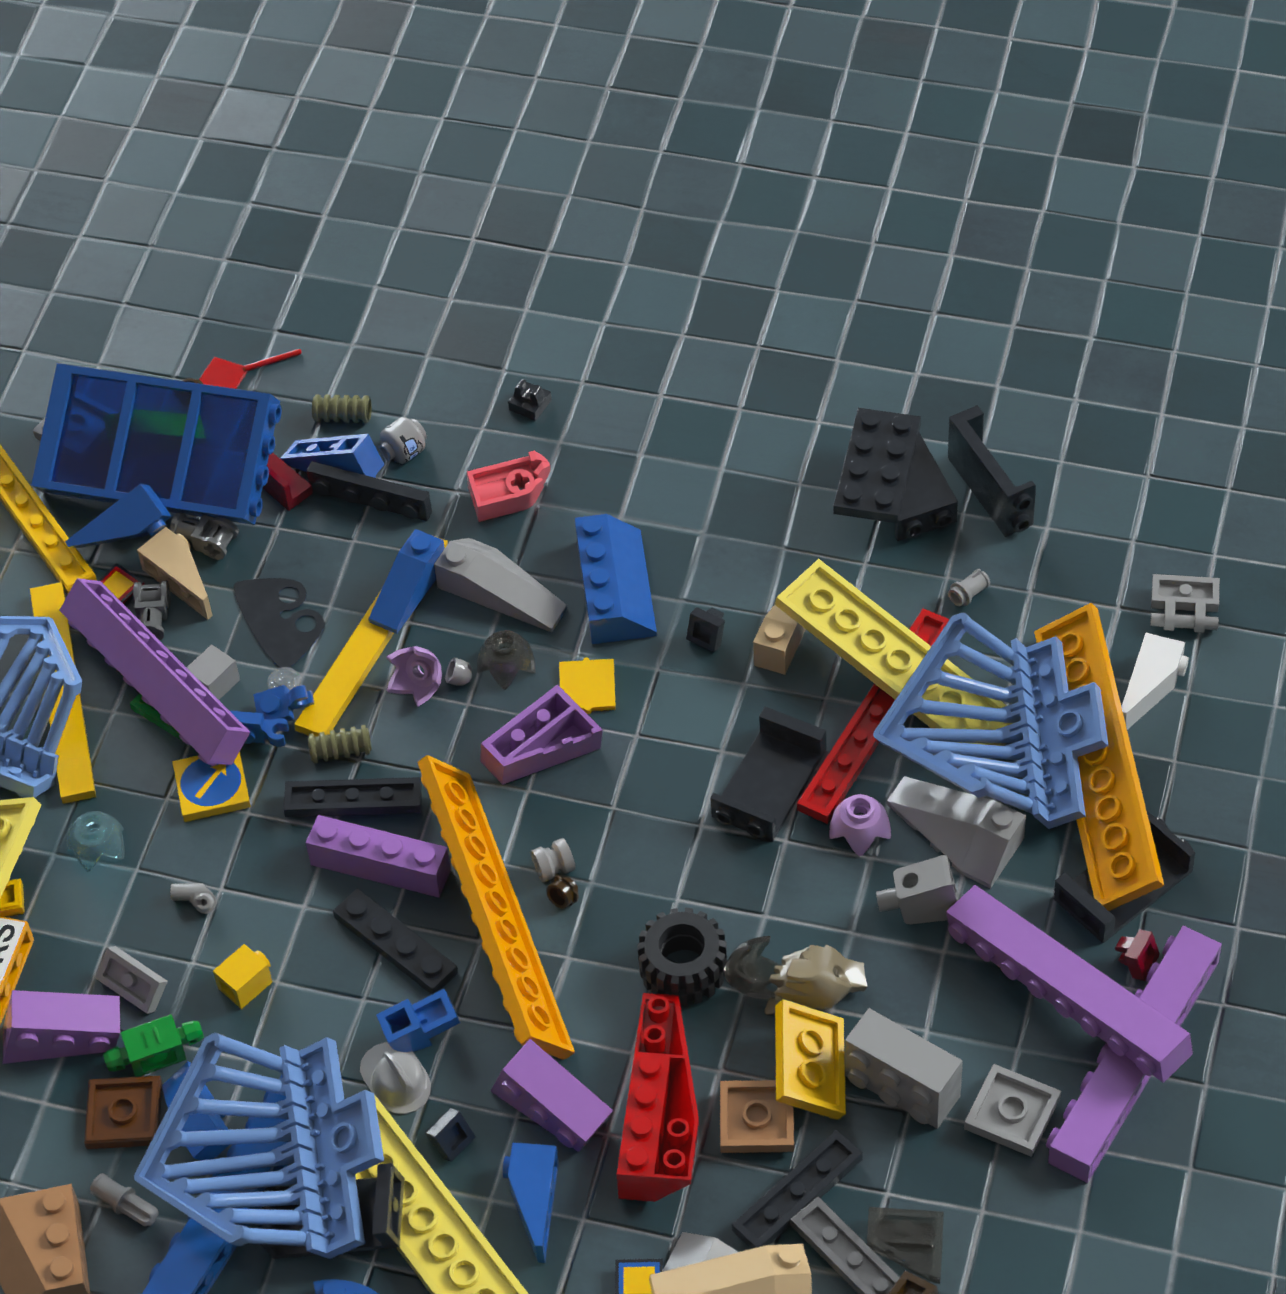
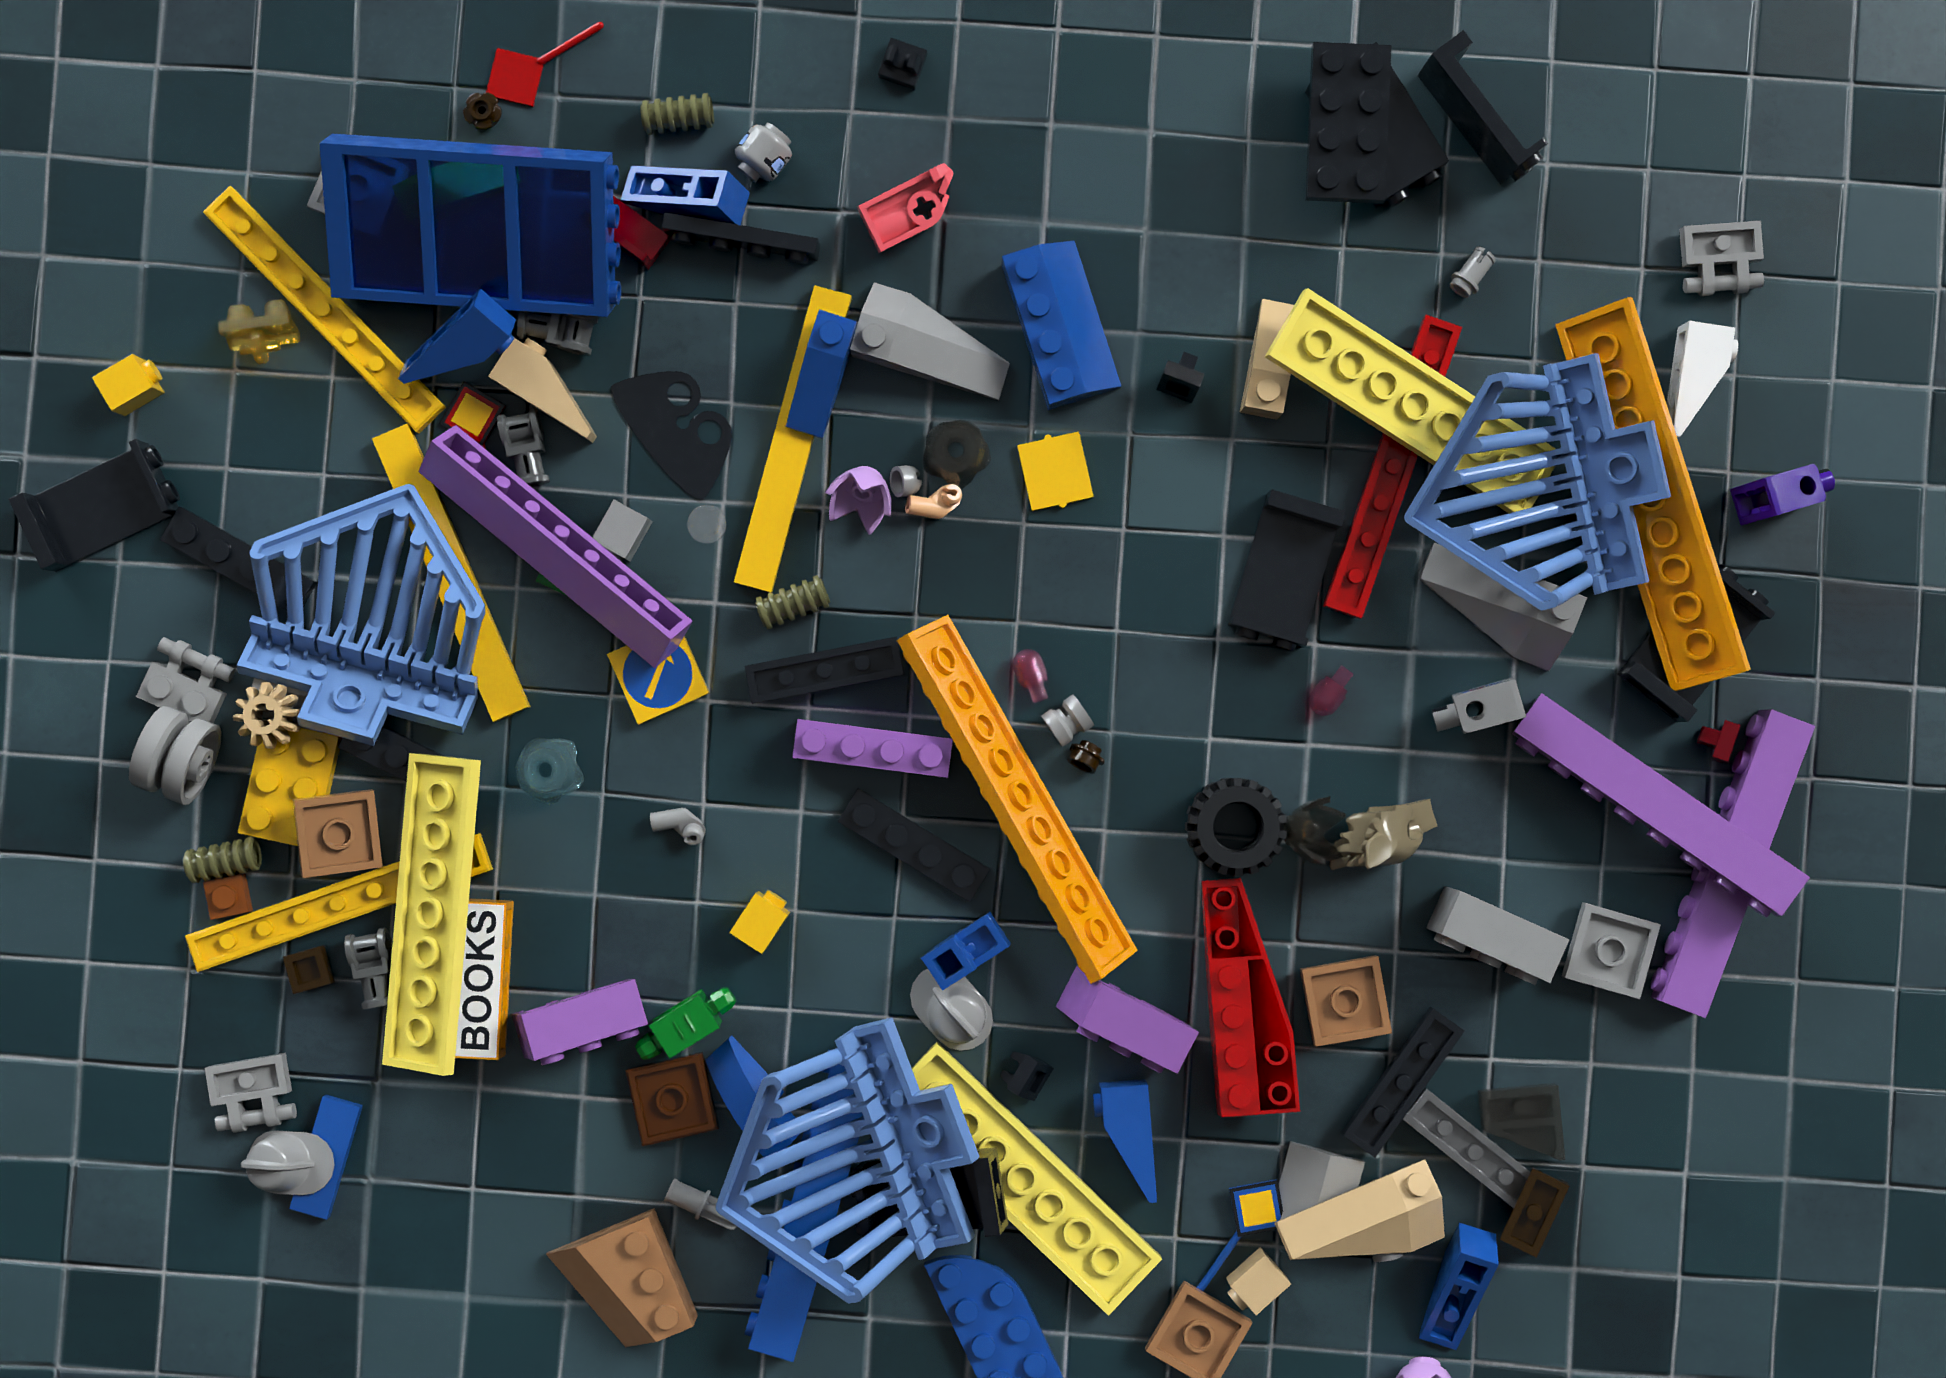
camera: 20 degrees left, 35 degrees up
light grey plate [95,946,168,1013] -> none
blue plate [230,711,289,747] -> none
blue plate [253,685,314,721] -> none
medium lavender wedge [480,684,603,785] -> none
yellow plate [775,999,846,1120] -> none
lavender piece [829,794,891,857] -> none
none -> light nougat arm [905,484,962,519]
none -> clear pink cylinder [1013,649,1048,703]
none -> clear pink cylinder [1309,665,1354,716]
none -> dark purple torso [1730,464,1835,526]

